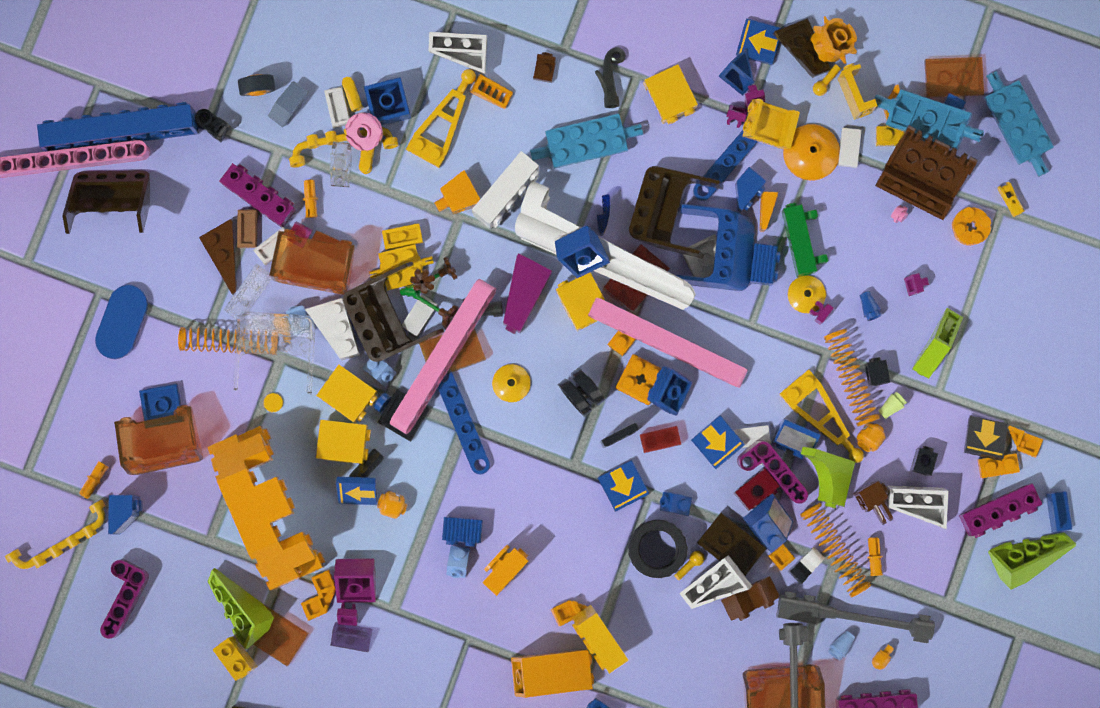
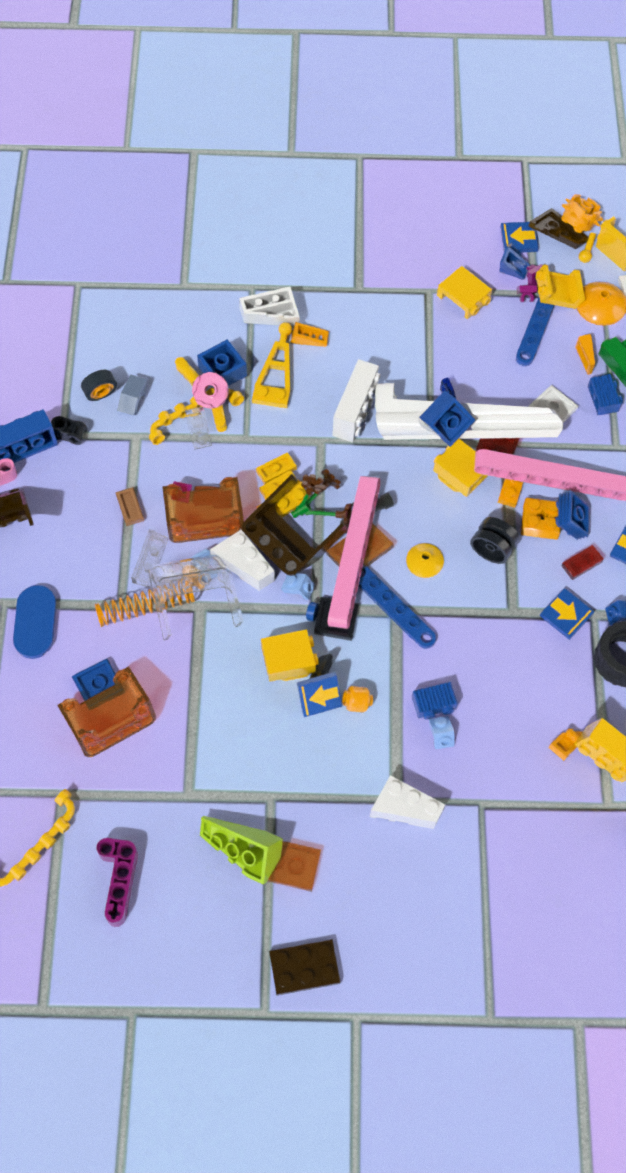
camera: 20 degrees left, 20 degrees down
light orange axle [79,461,109,499] -> none
blue slope [108,495,143,535] -> none
reddish brown wing [199,219,237,295] -> none
light orange brick [208,426,325,590] -> none
yellow panel [213,636,258,681] -> none
magenta brick [219,163,296,228] -> none
white tile [253,227,294,266] -> none
yellow piece [264,393,283,412] -> none
light orange tile [301,570,336,621] -> none
light orange axle [303,179,318,218] -> none
yellow brick [316,364,378,423] -> none
white tile [324,86,350,128] -> none
clear purple slope [330,622,373,652] -> none
magenta slope [334,558,376,603] -> none
magenta tile [337,603,358,626] -> none
white tile [402,294,438,337] -> none
light orange torso [434,170,480,215] -> none
light orange brick [482,544,529,596] -> none
magenta slope [503,253,552,334] -> none
light orange slope [511,650,594,698] -> none
dark azure plate [530,114,643,169] -> none
reddish brown bracket [533,52,556,83] -> none
pearl dark grey plant [595,47,626,108] -> none
black tile [600,423,639,448] -> none
dark brown windscreen [629,166,724,259] -> none
blue windscreen [675,204,755,291] -> none
blue slope [735,167,766,213] -> none
none -> white wedge [370,775,445,829]

